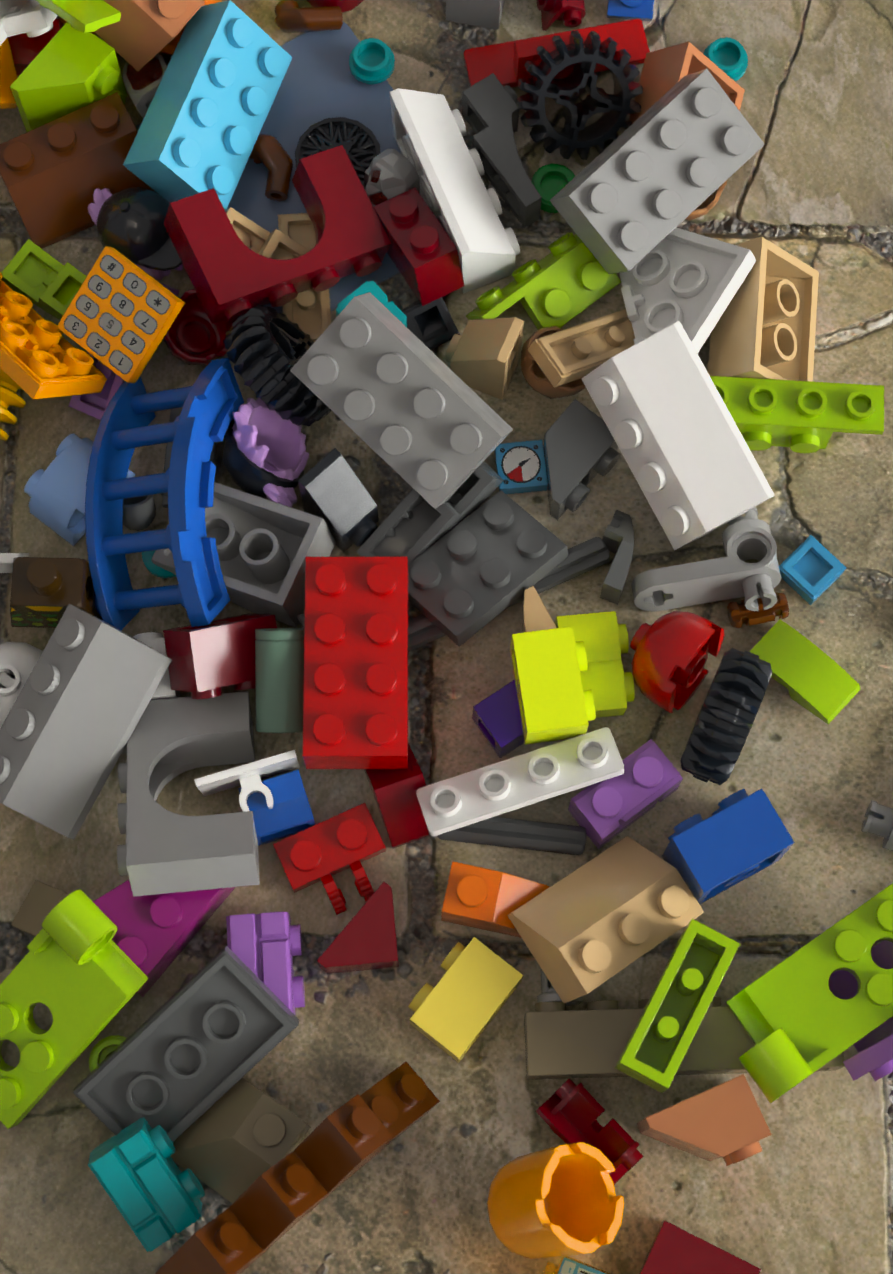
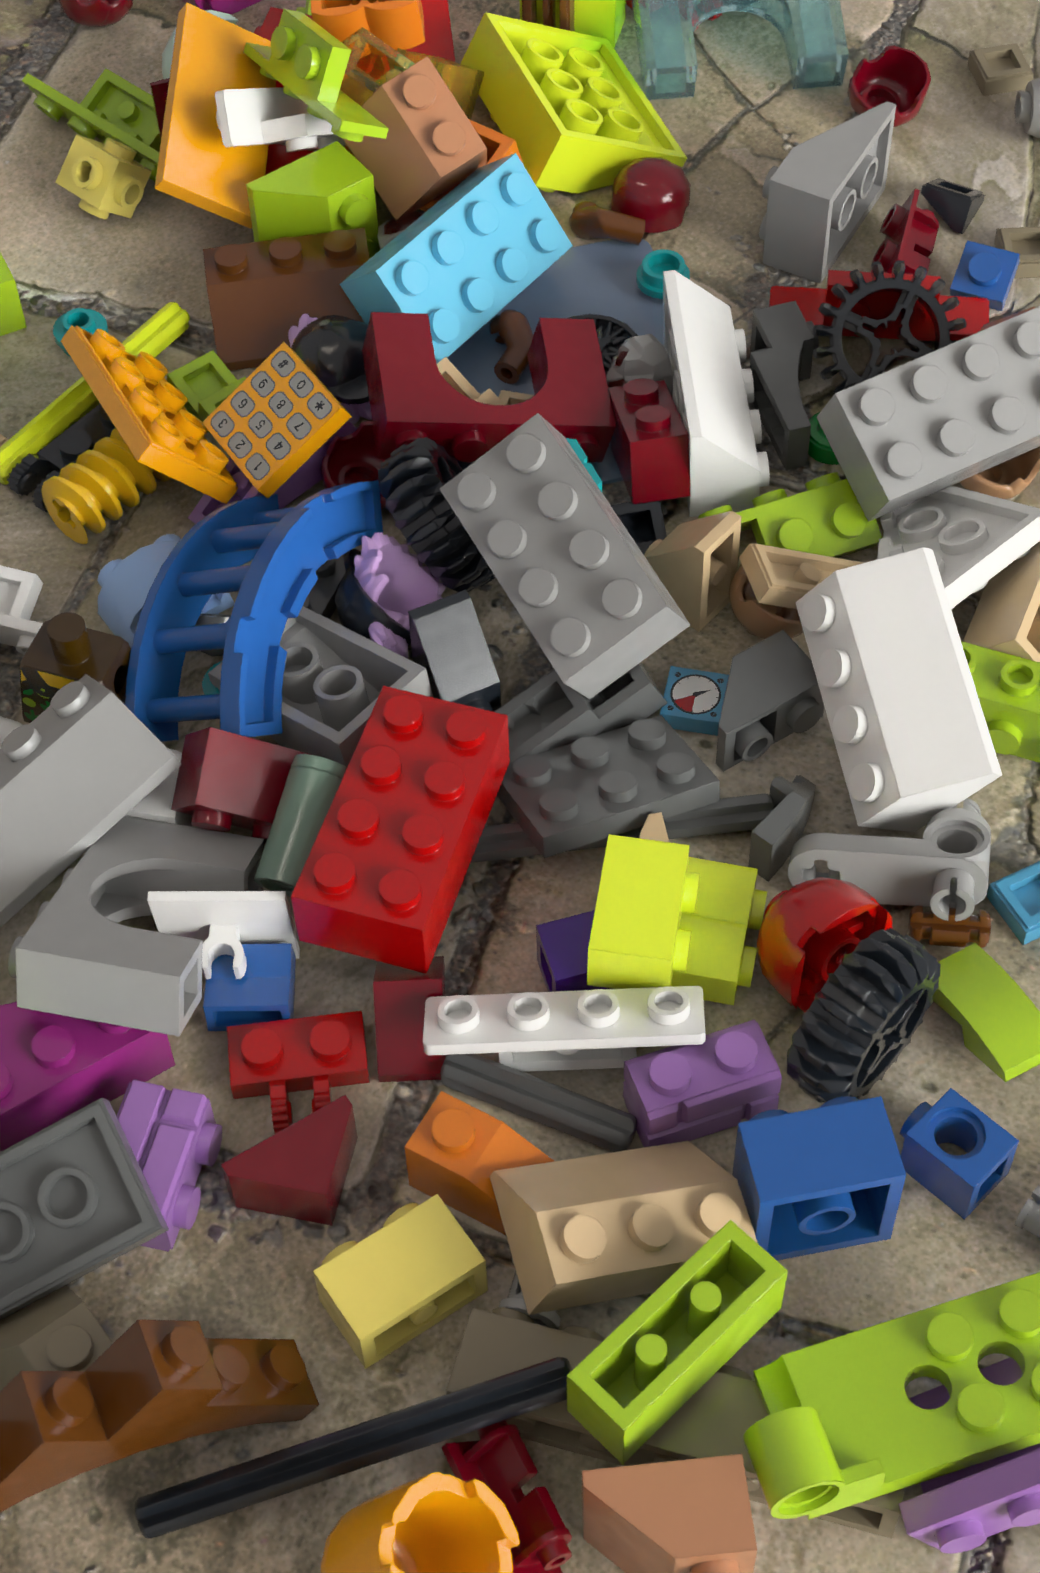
camera: 20 degrees right, 20 degrees down
none -> black axle [135,1357,573,1539]
none -> blue brick [900,1088,1019,1220]

